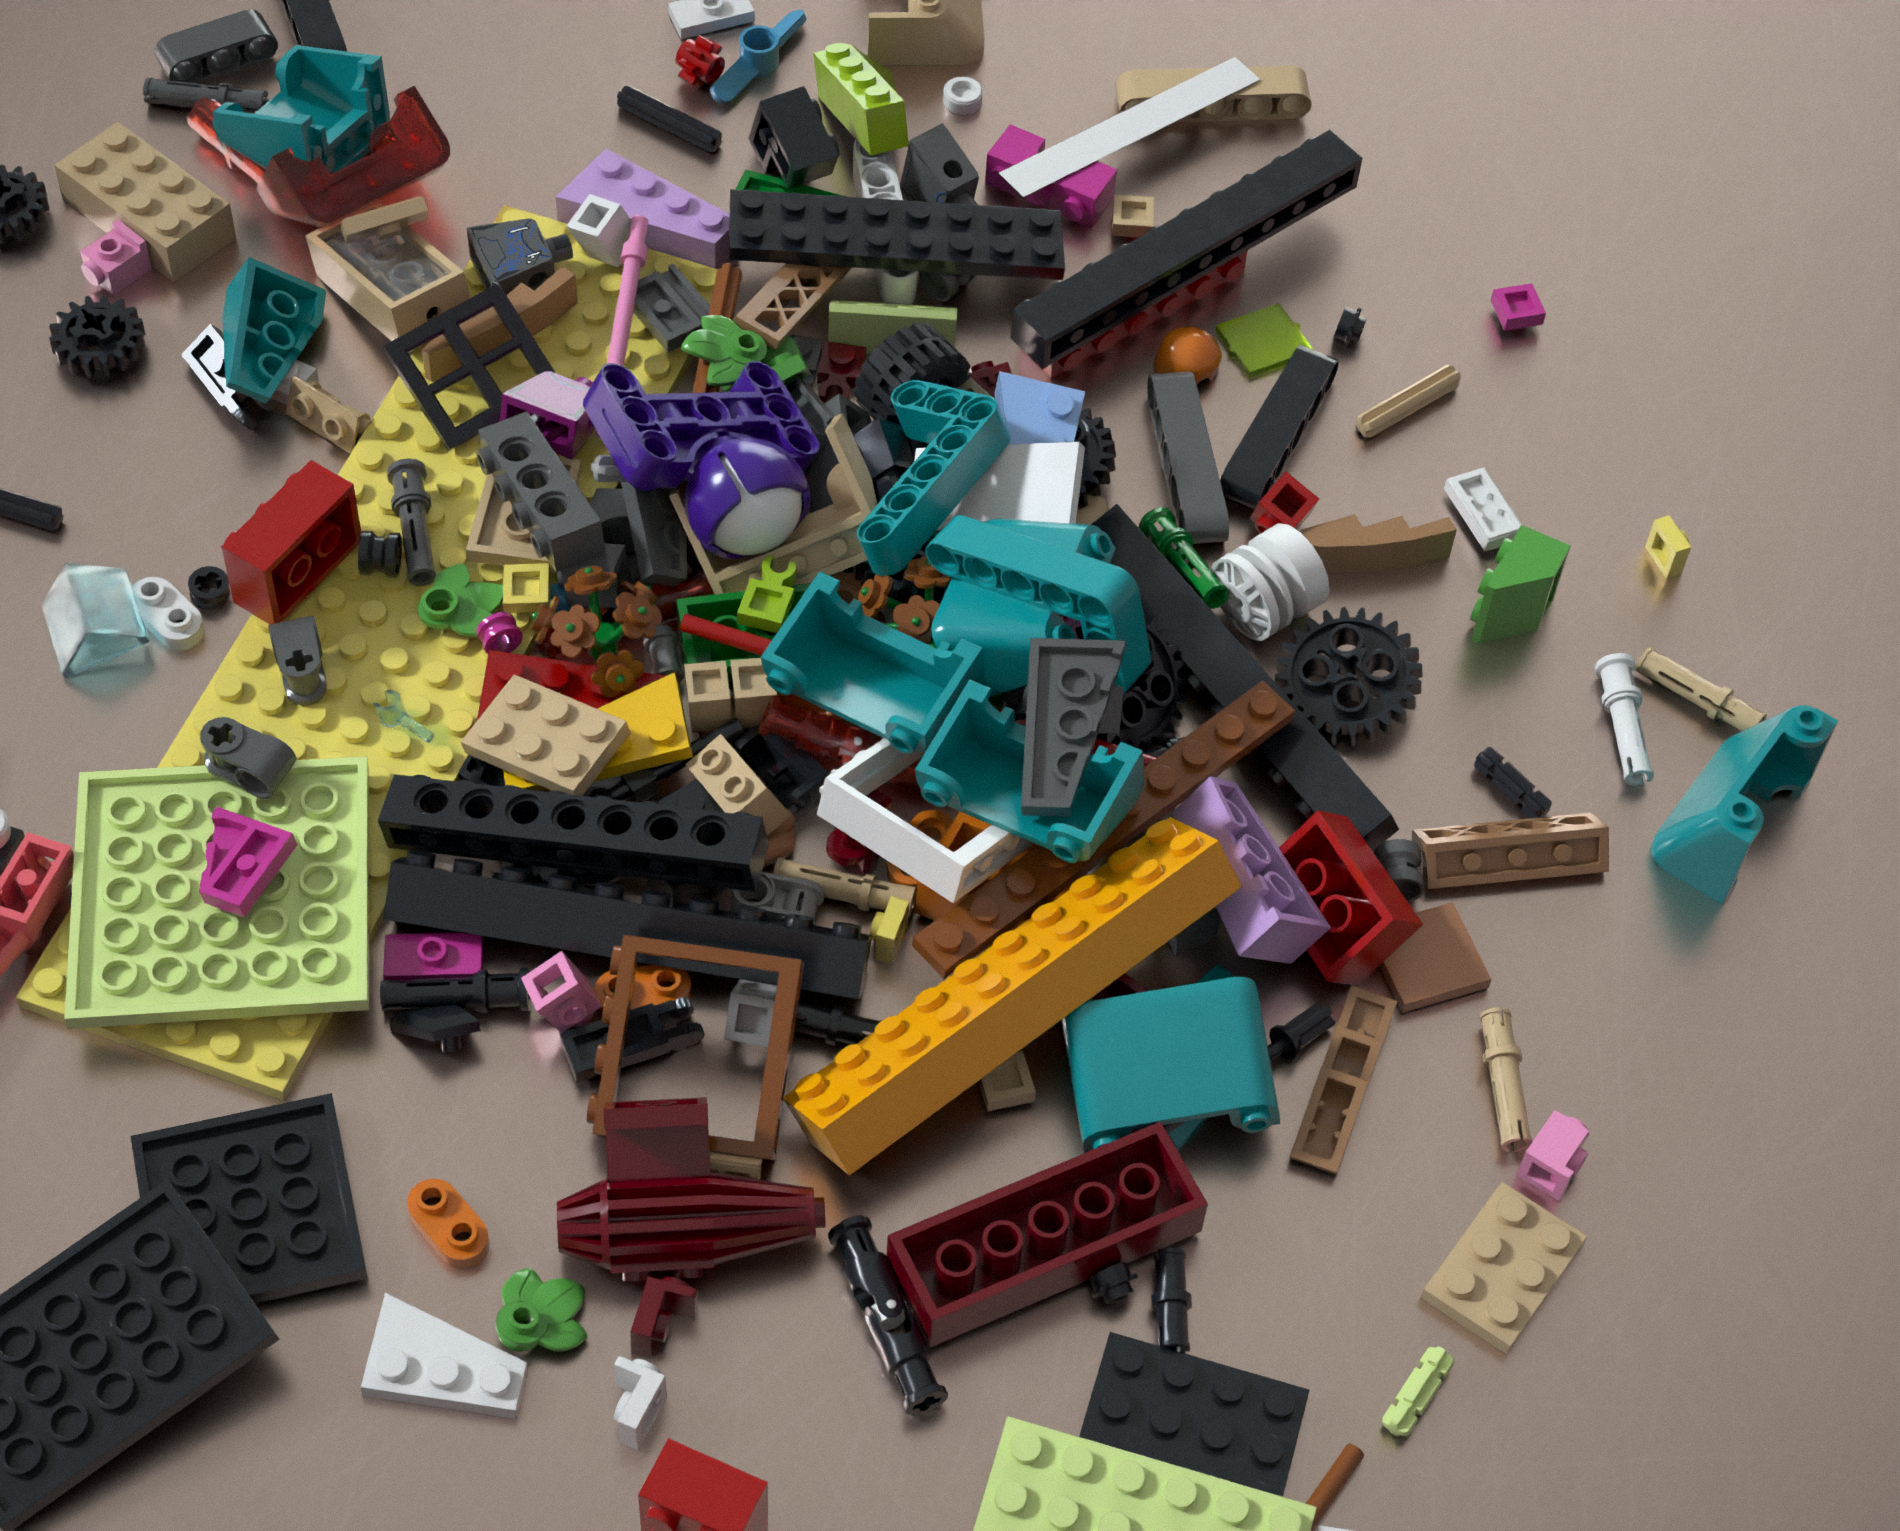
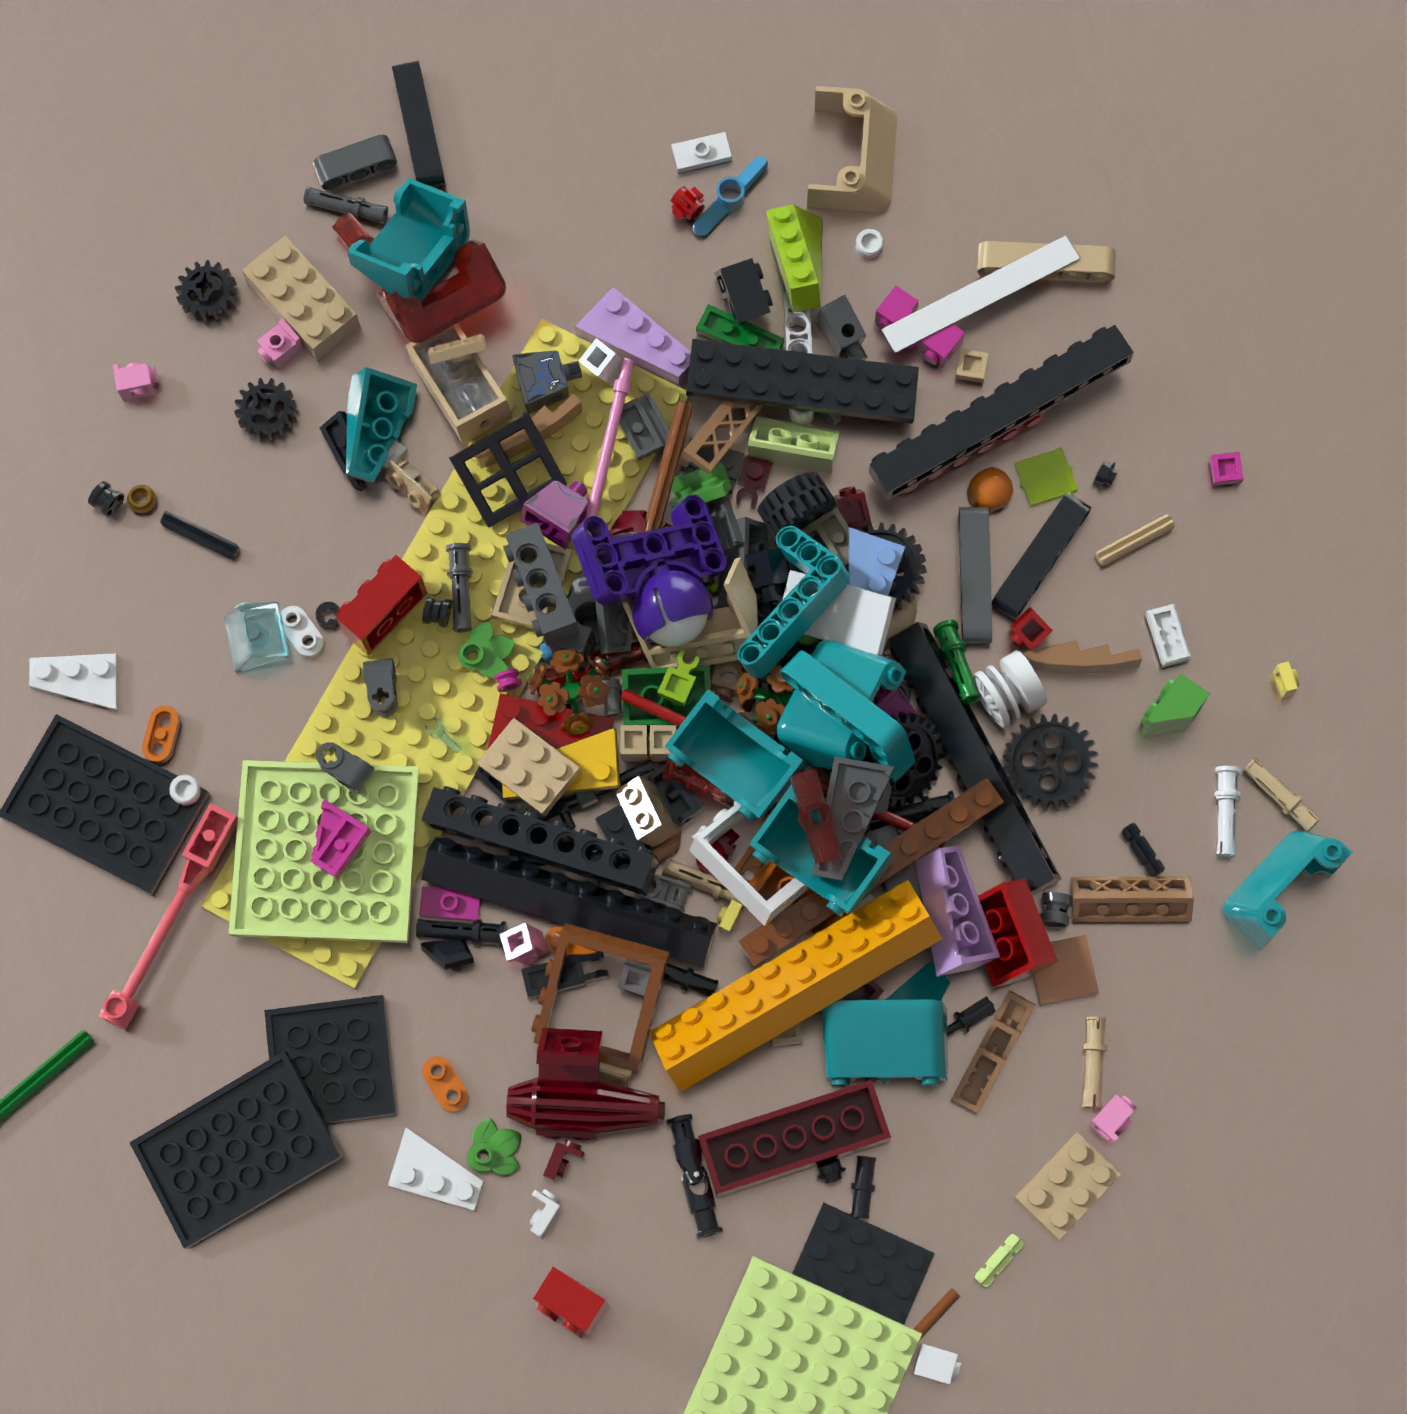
camera: 15 degrees right, 20 degrees up
light yellow plate [503,563,551,613] -> none
black axle [617,85,722,153] -> none
bright green plate [681,315,767,386] -> none
none -> clear red piece [789,769,843,865]

